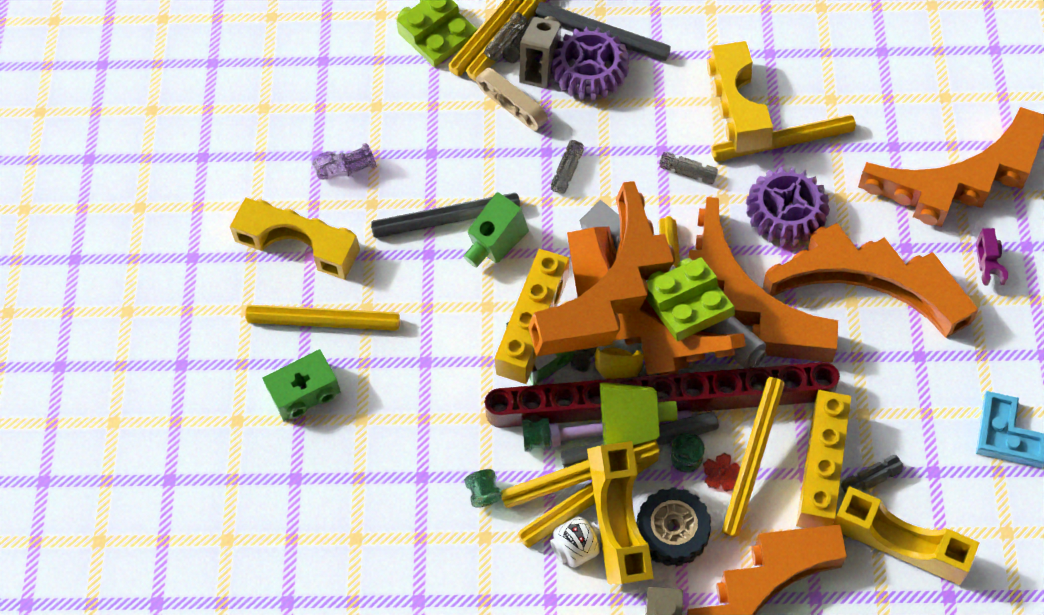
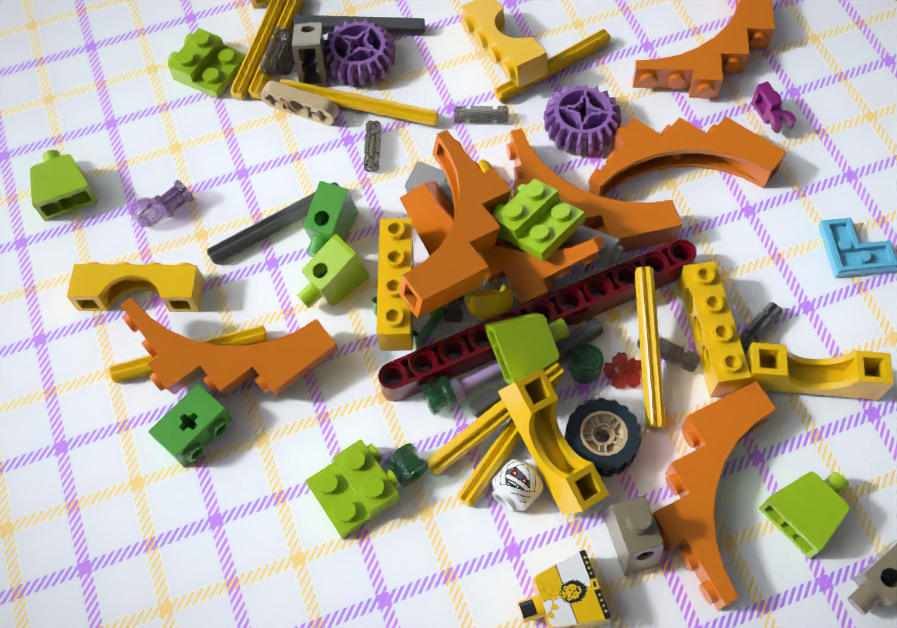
camera: 20 degrees left, 0 degrees up
none -> lime torso [30,149,98,221]
none -> orange arch [120,297,338,397]
none -> yellow axle [279,79,439,126]
none -> lime torso [296,234,370,309]
none -> lime plate [305,439,401,540]
none -> clear smoke axle [637,337,701,372]

